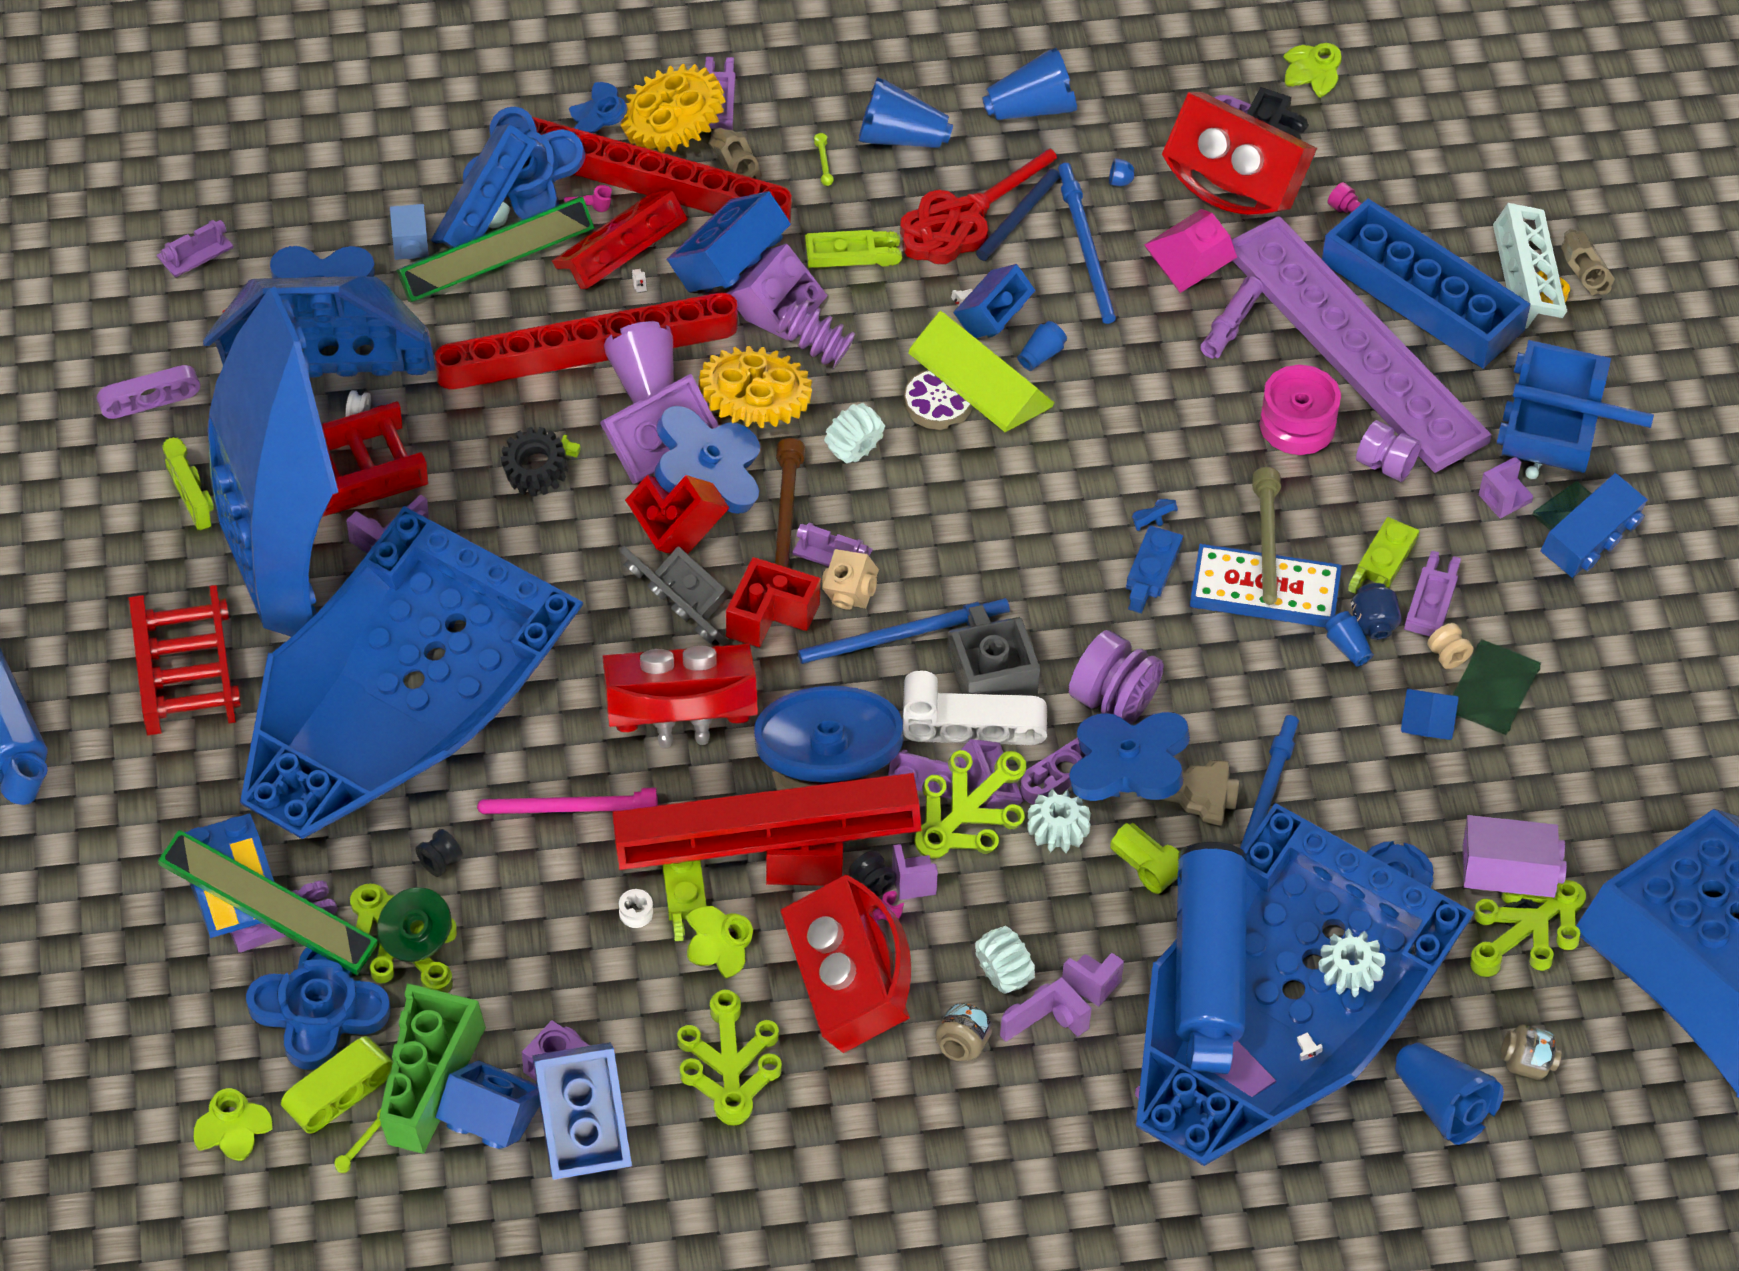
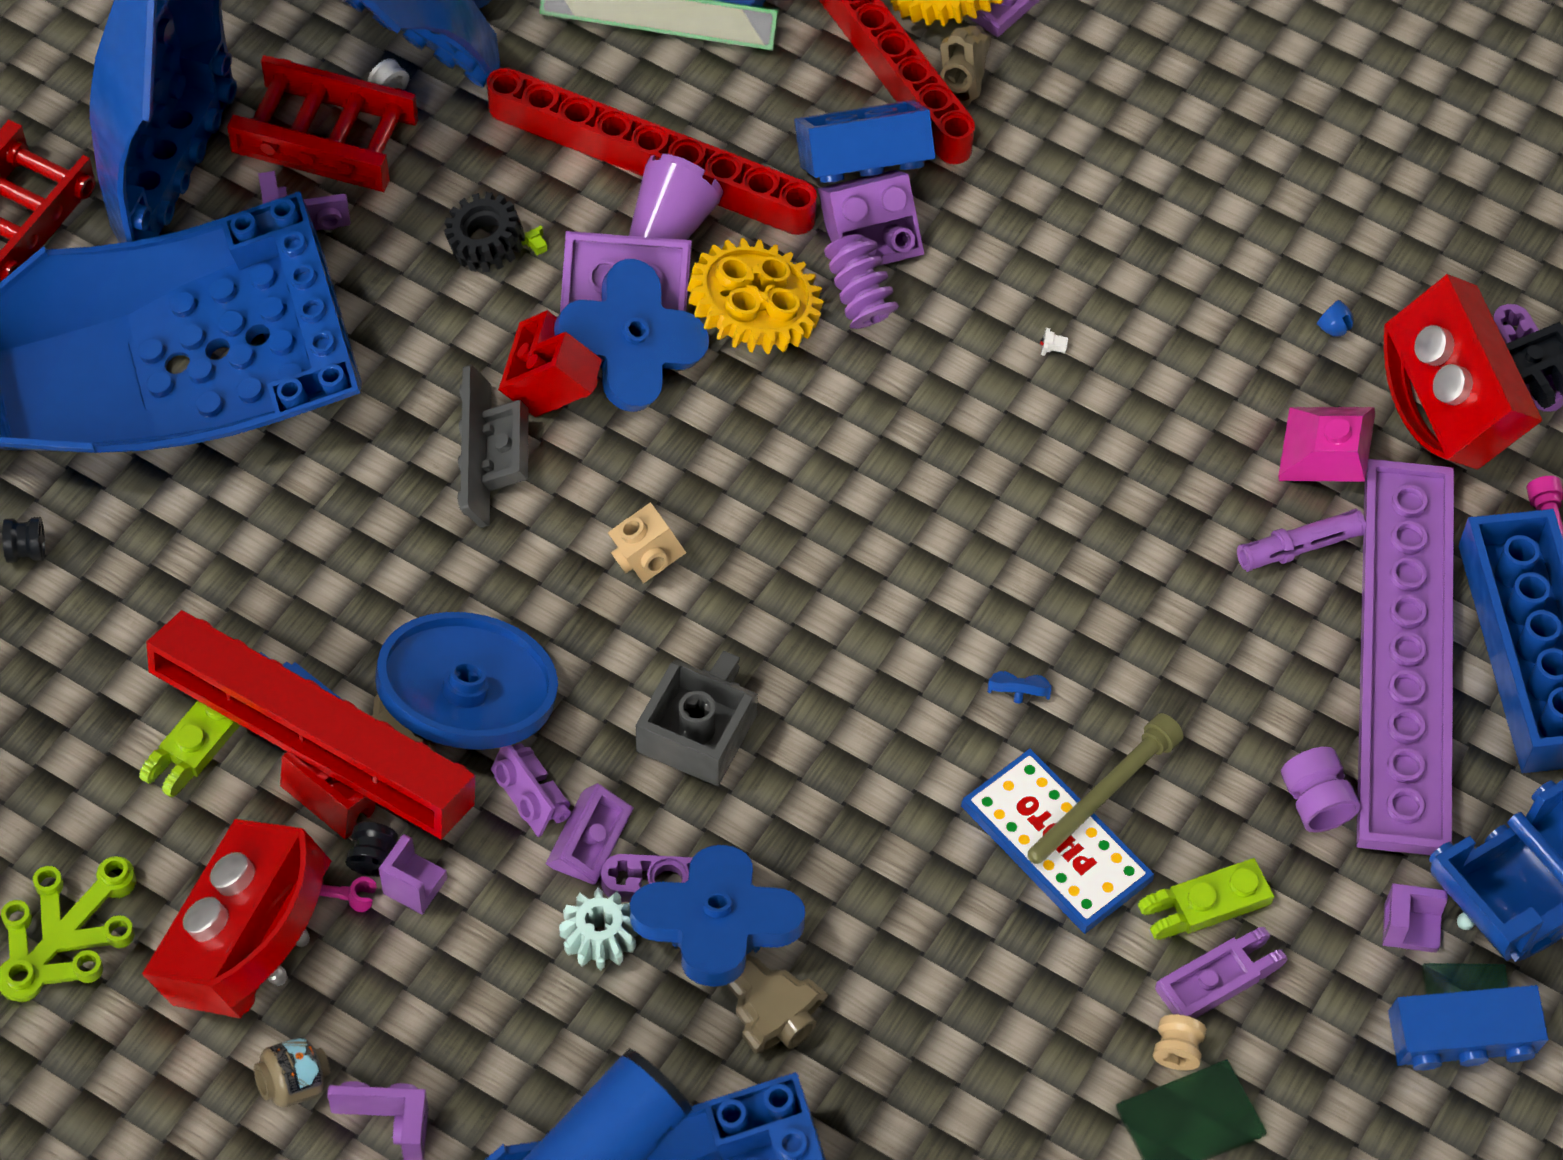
camera: 40 degrees right, 5 degrees up
dark pink piece [477,787,658,814] -> none
red fence [552,190,688,289] -> none
dark pink hand [564,185,612,212] -> none
red piece [602,644,758,748] -> none
white bush [618,889,653,928] -> none
white piece [632,269,647,293] -> none
lime plate [686,906,753,979] -> none
red brick [726,557,821,648] -> none
reddish brown piece [775,438,805,568] -> none
medium lavender hinge [792,522,872,567] -> none
blue bar [798,598,1010,664] -> none
lime hinge [805,230,903,268] -> none
lime hinge [814,133,834,186] -> none
light aqua gear [824,403,885,464] -> none
blue cone [858,77,953,148] -> none
red piece [900,149,1057,264] -> none
tile [903,370,972,430] -> none
white beam [903,671,1047,745] -> none
lime slope [908,310,1054,432] -> none
lime plant [914,750,1026,859] -> none
blue brick [953,264,1036,338] -> none
light aqua gear [975,926,1035,994] -> none
dark blue bar [976,168,1060,261] -> none
blue cone [982,48,1077,120] -> none
blue cone [1017,321,1067,371] -> none
blue bar [1058,163,1116,324] -> none
medium lavender panel [1062,953,1124,1007] -> none
medium lavender wheel [1069,630,1164,725] -> none
lime piece [1110,823,1179,894] -> none
blue hinge [1126,525,1183,614] -> none
blue bar [1240,715,1299,850] -> none
dark pink wheel [1259,364,1341,455] -> none
blue cone [1325,611,1374,667] -> none
dark blue head [1351,583,1402,640] -> none
blue panel [1401,689,1459,740] -> none

